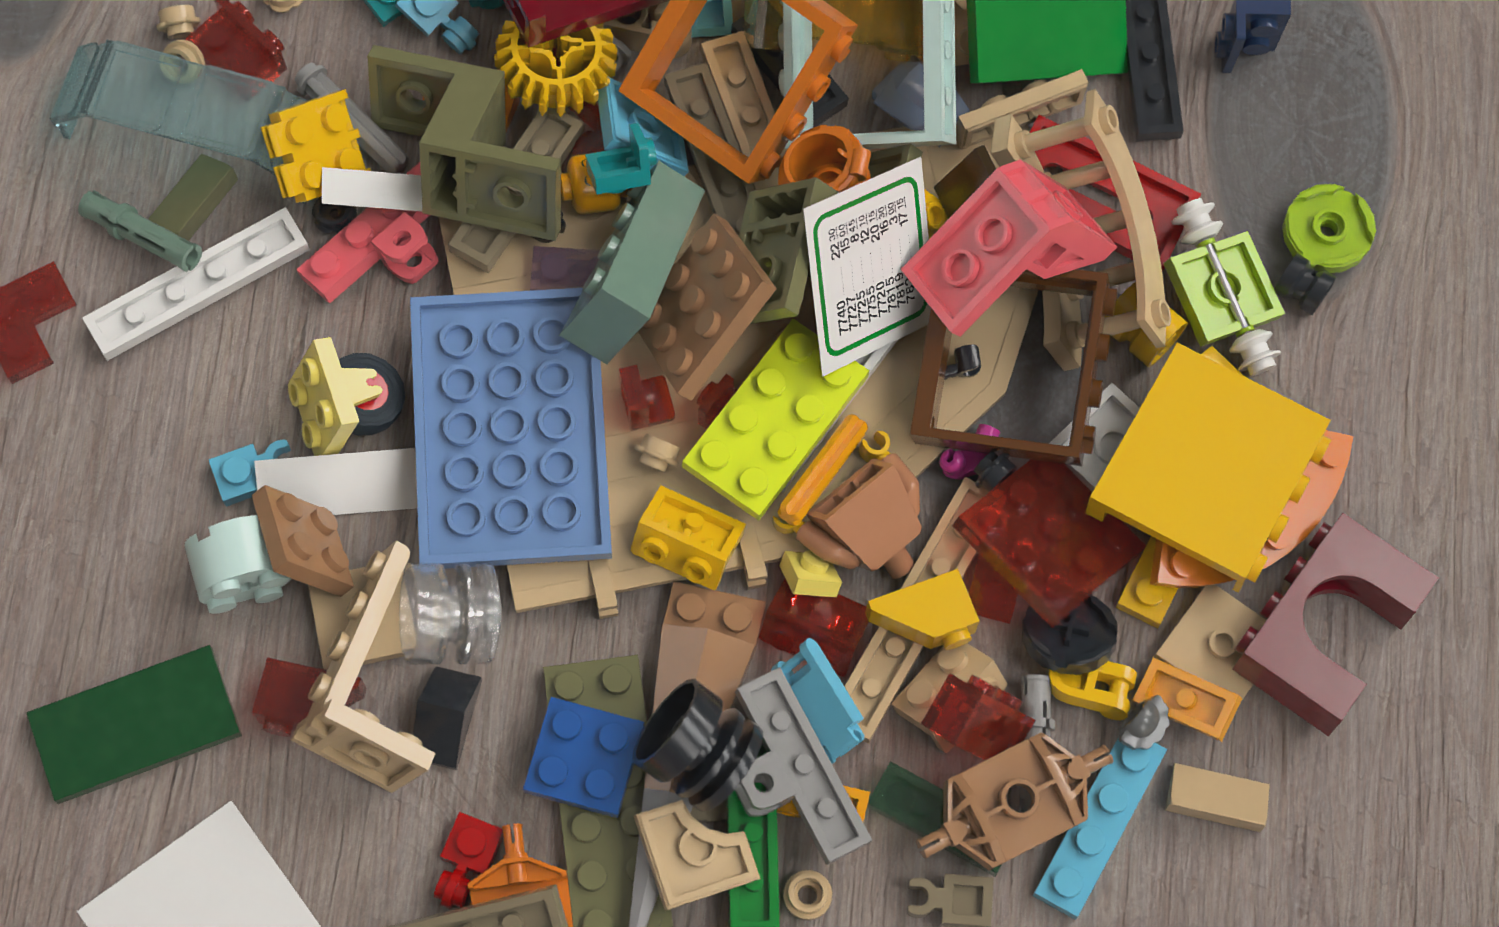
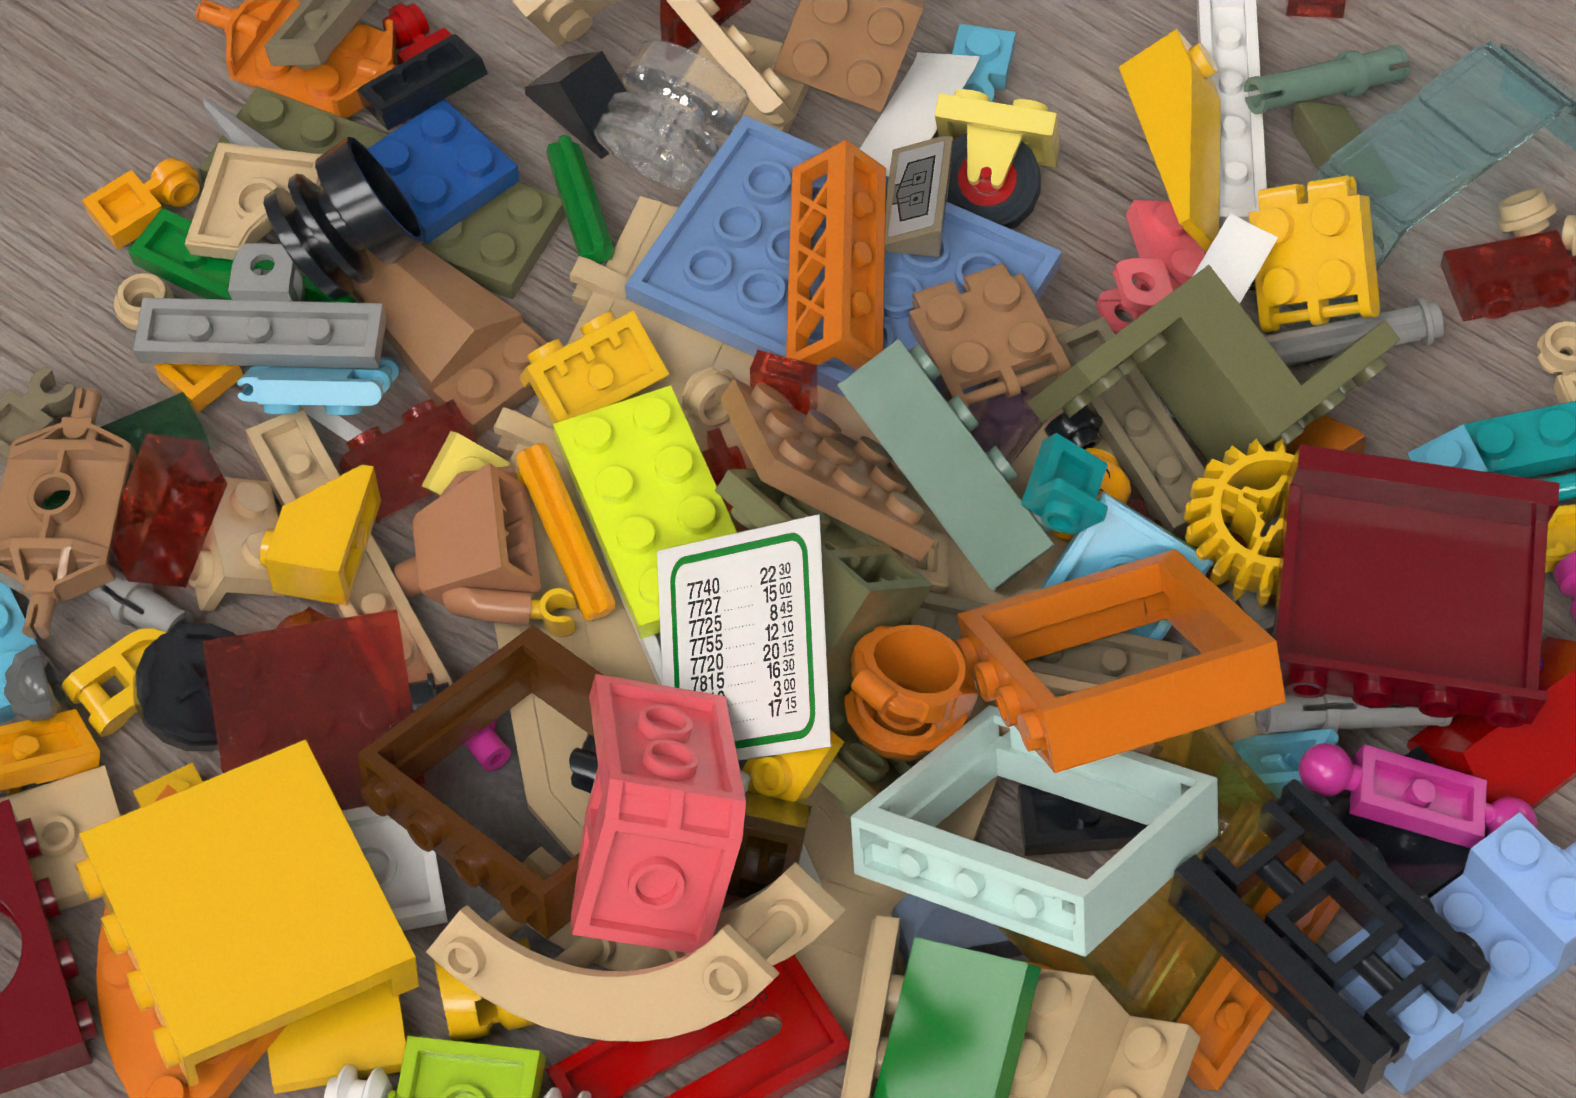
camera: 125 degrees right, 15 degrees down
none -> black plate [357,34,488,131]
none -> green axle [546,135,614,265]
none -> orange fence [786,140,886,375]
none -> slope [885,136,953,257]
none -> medium nougat plate [909,263,1071,409]
none -> yellow slope [1118,29,1221,253]

